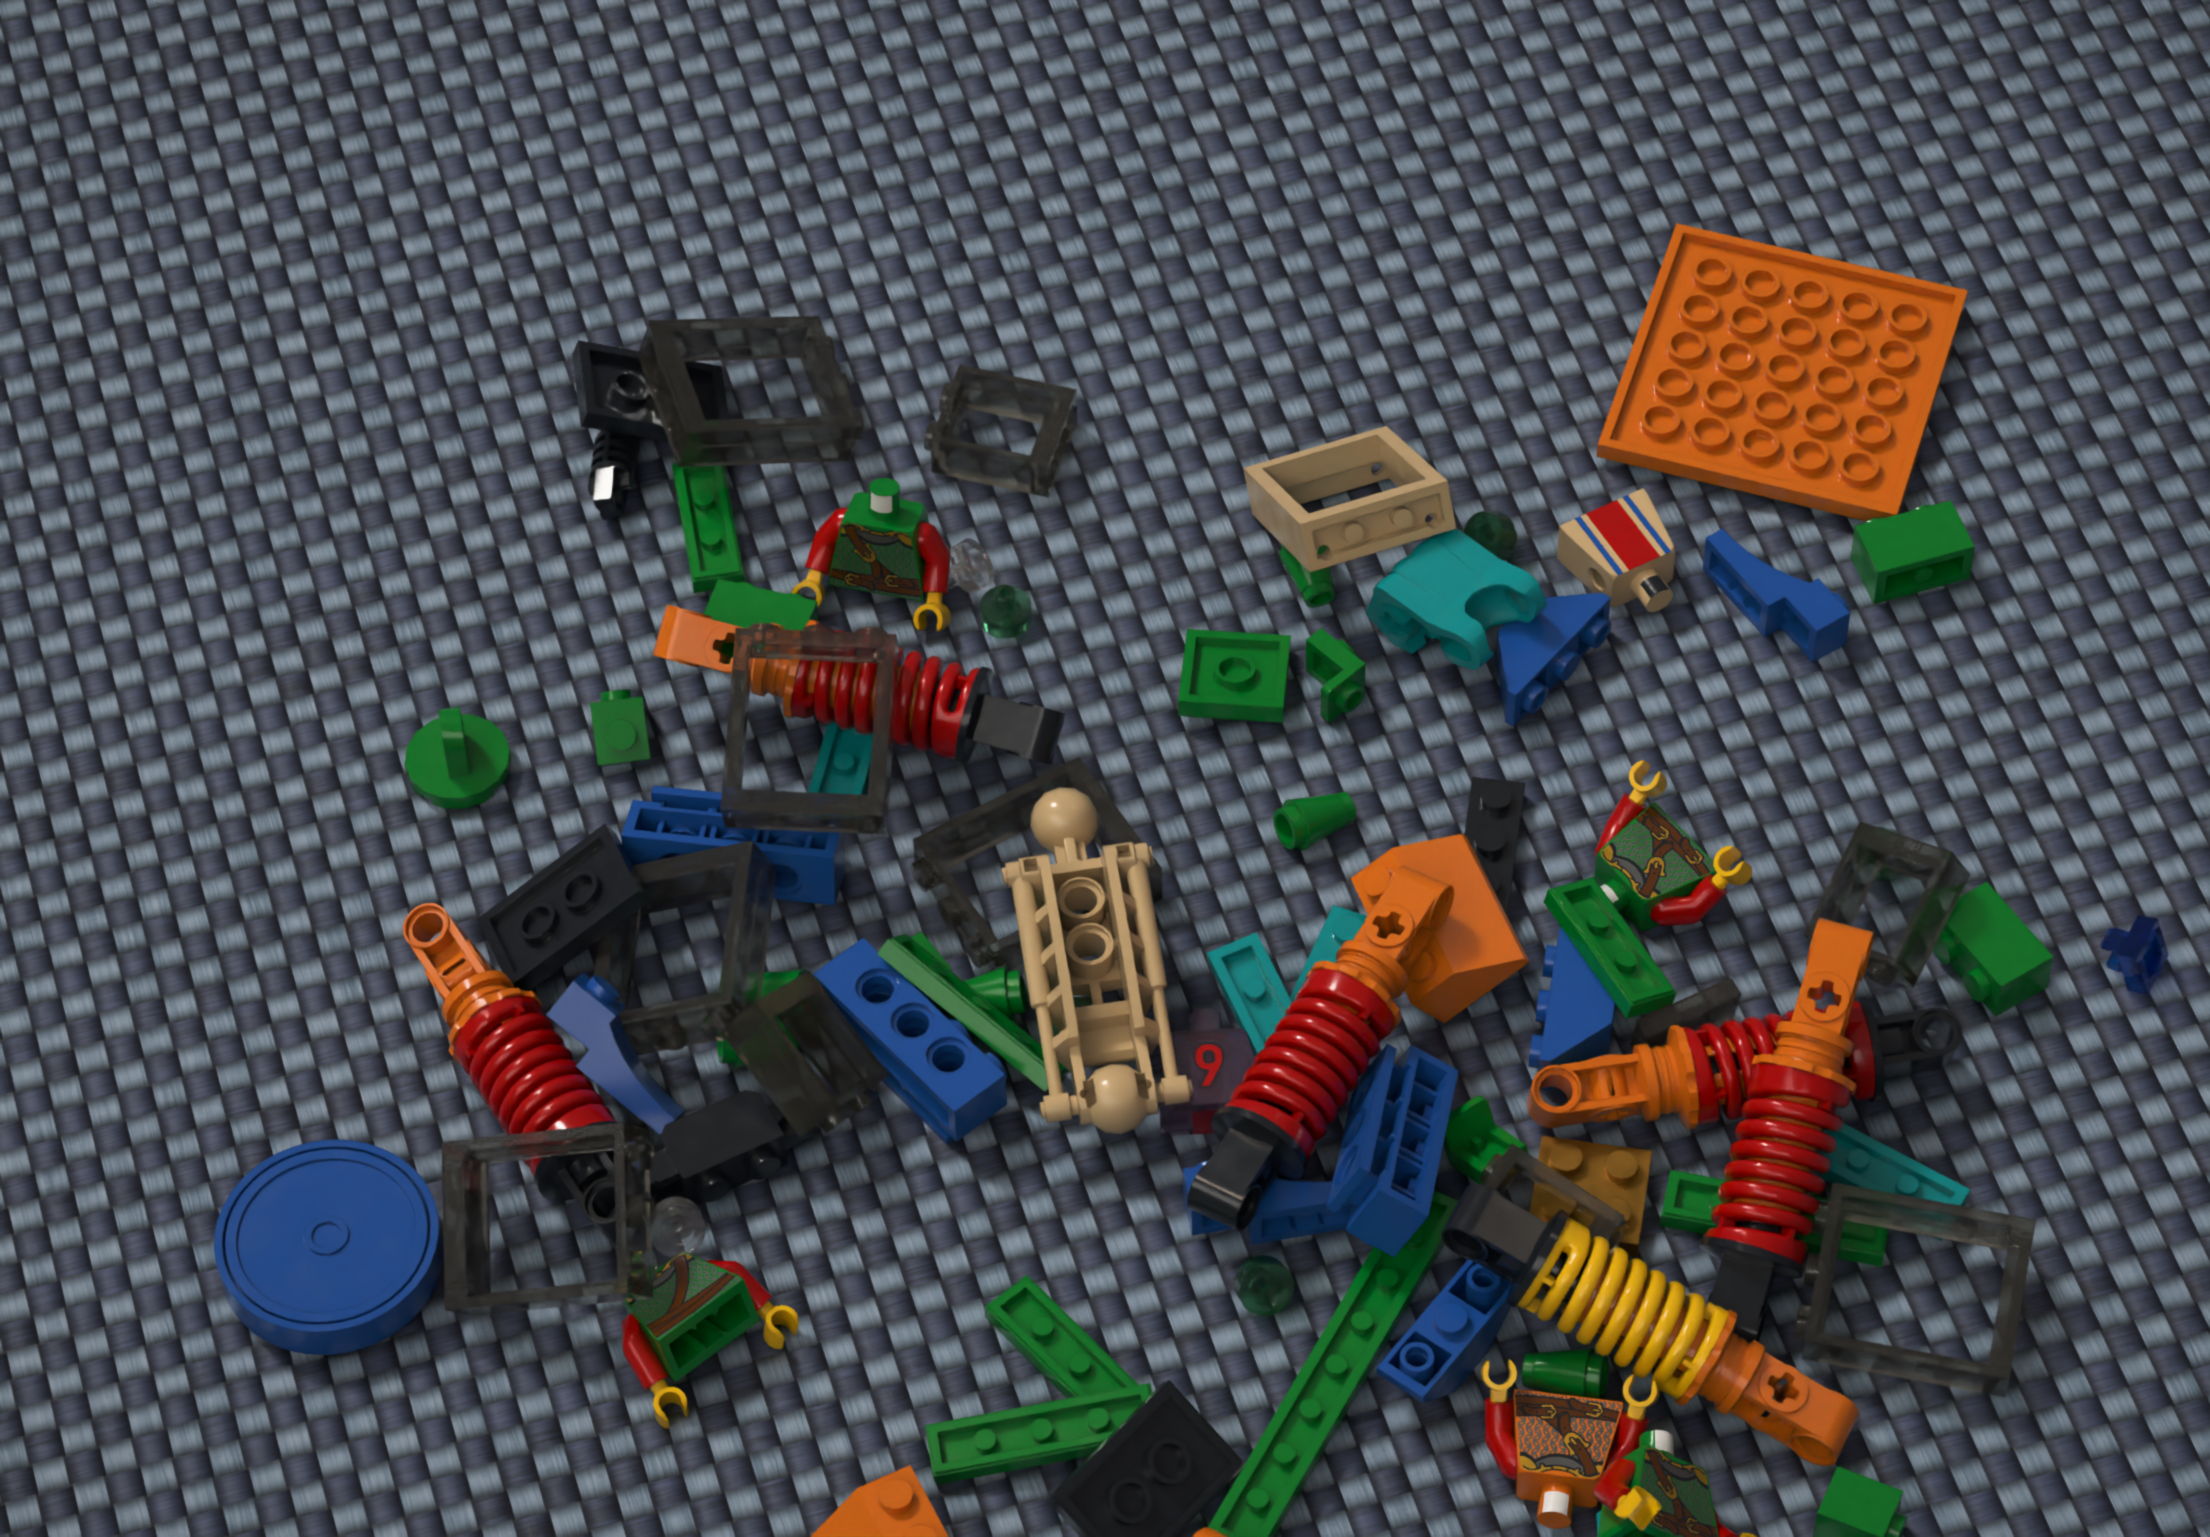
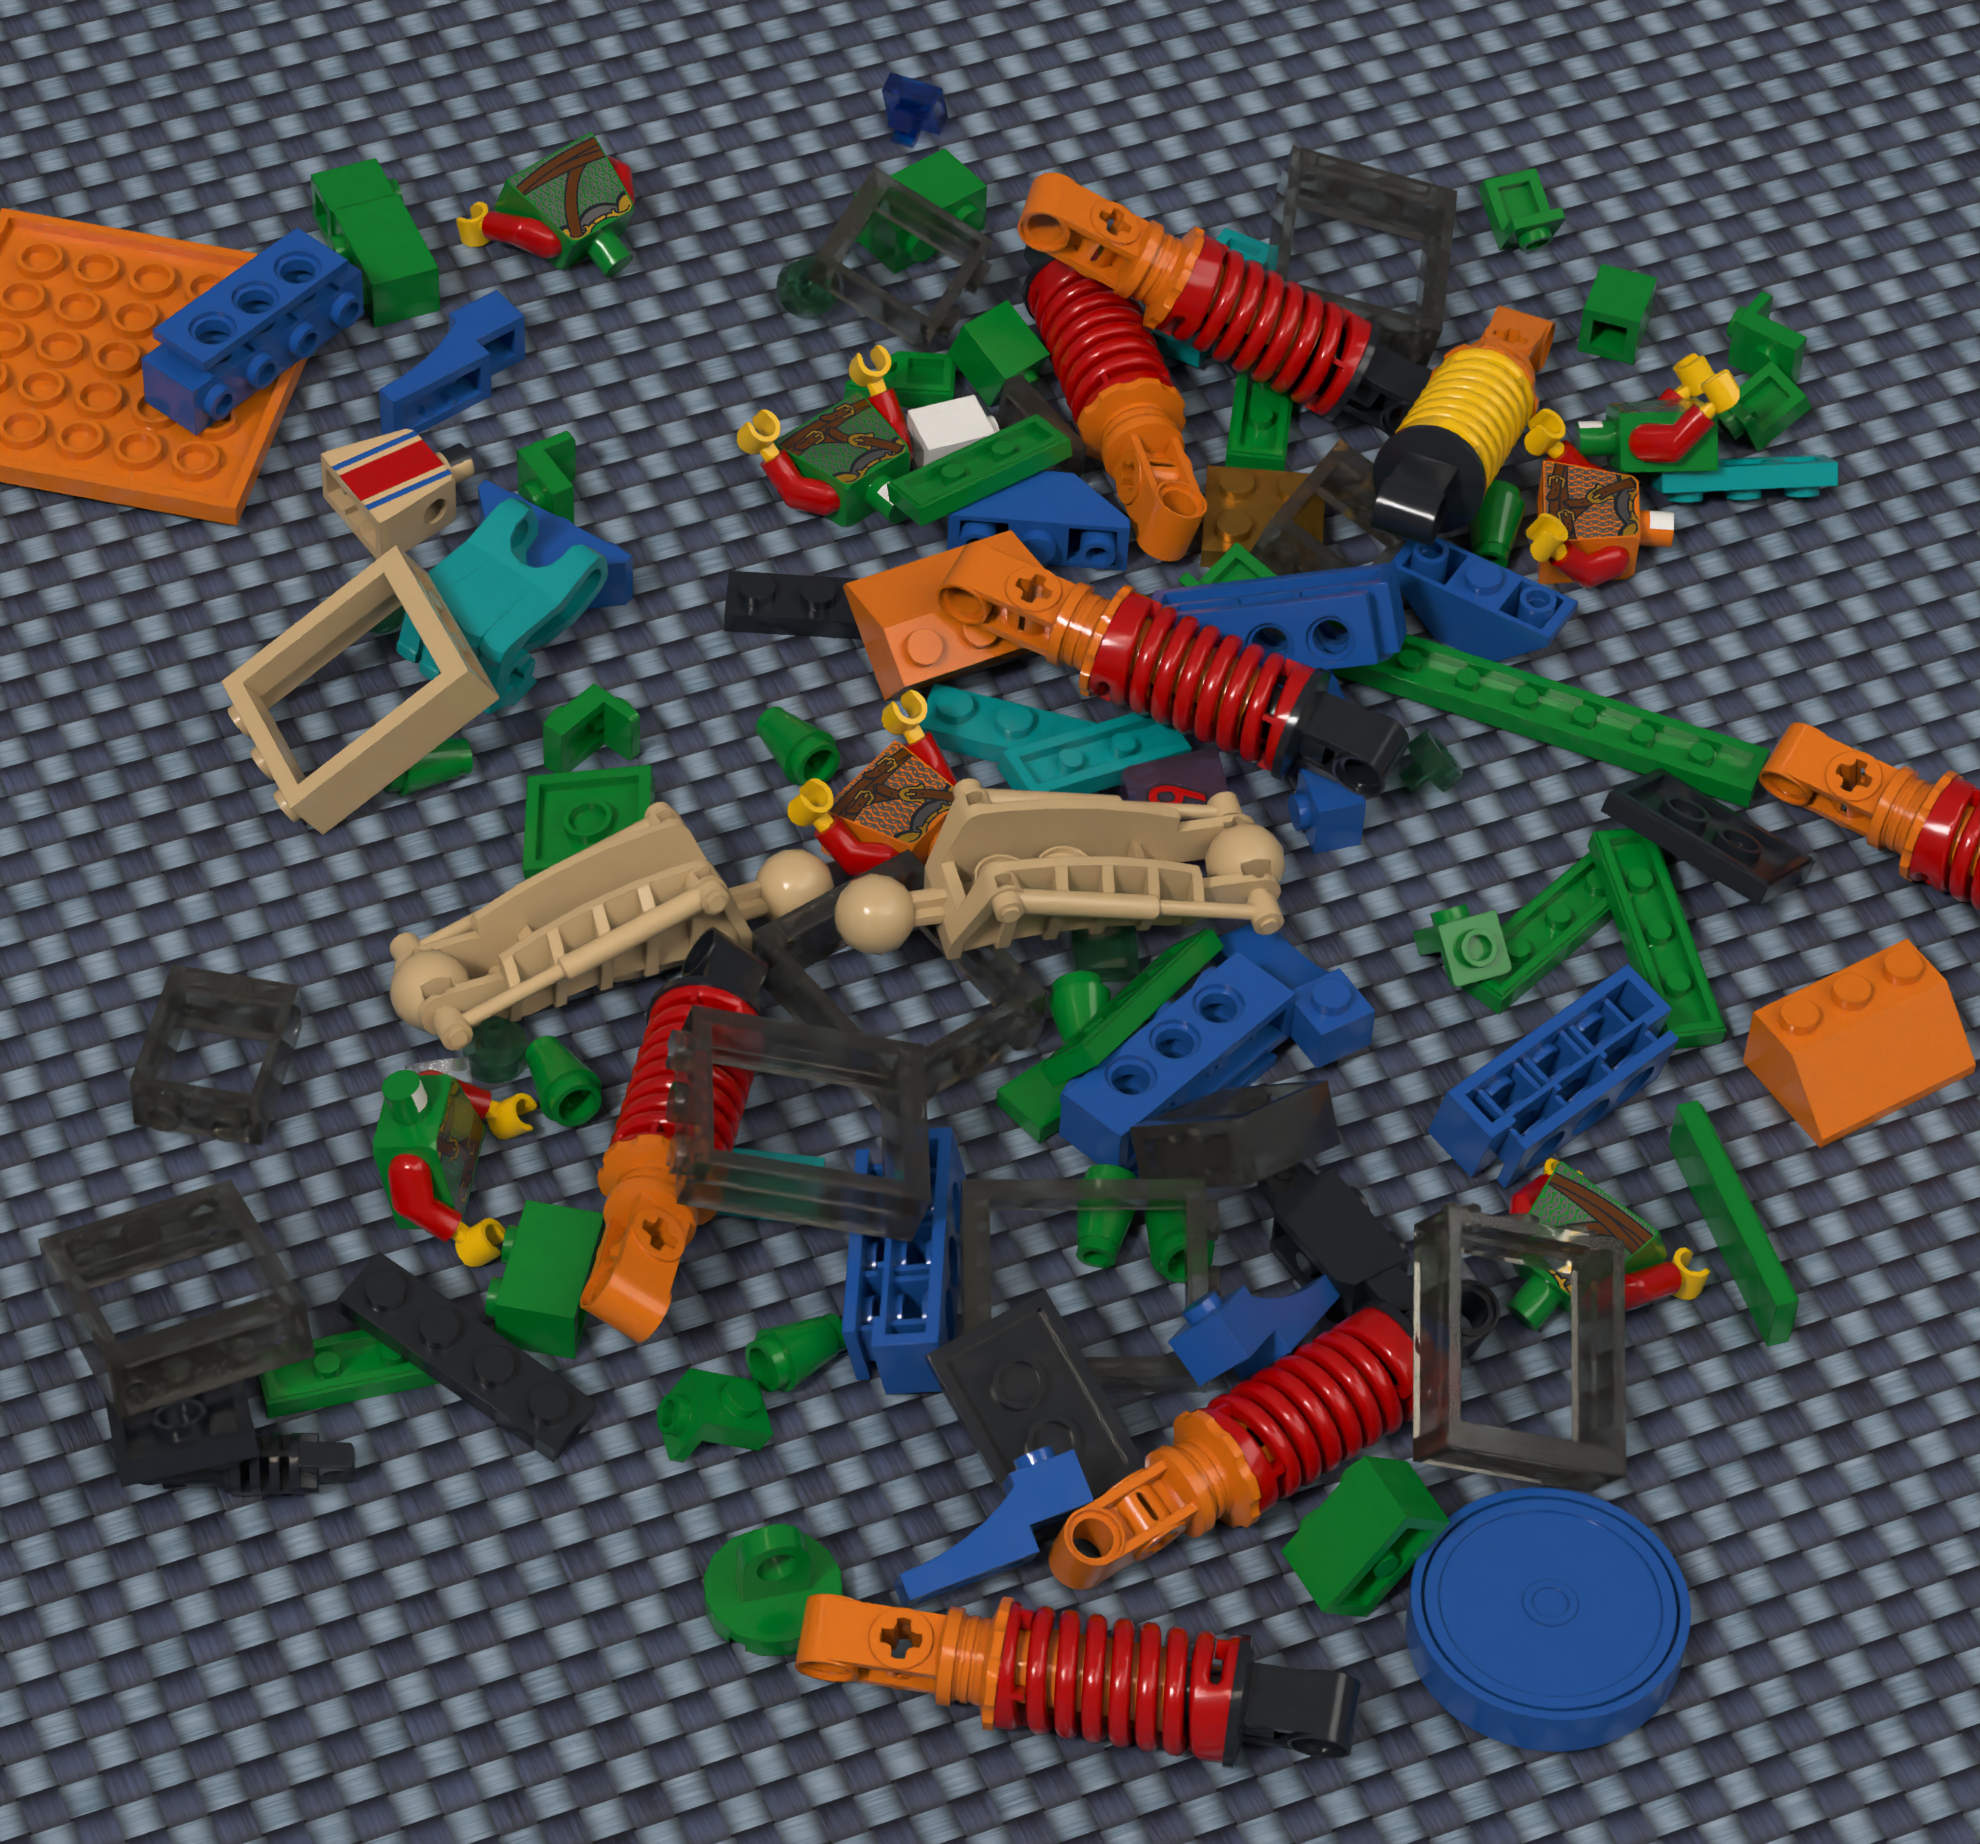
camera: 100 degrees left, 5 degrees down
none -> blue brick [141,227,364,435]
none -> green brick [311,158,404,243]
none -> black plate [336,1252,596,1463]
none -> tan piece [389,802,835,1050]
none -> torso [456,132,635,278]
none -> green bracket [517,431,576,524]
none -> green cone [525,1036,602,1127]
none -> green cone [745,1313,847,1392]
none -> torso [787,690,958,887]
none -> piece [795,1594,1361,1769]
none -> green tile [844,351,956,408]
none -> blue slope [893,1446,1094,1608]
none -> white brick [907,394,1000,470]
none -> green brick [947,300,1050,408]
none -> blue slope [1212,923,1375,1069]
none -> green brick [1281,1455,1451,1617]
none -> green bracket [1412,903,1512,987]
none -> blue brick [1427,964,1679,1189]
none -> green bracket [1478,168,1566,252]
none -> green tile [1669,1100,1799,1347]

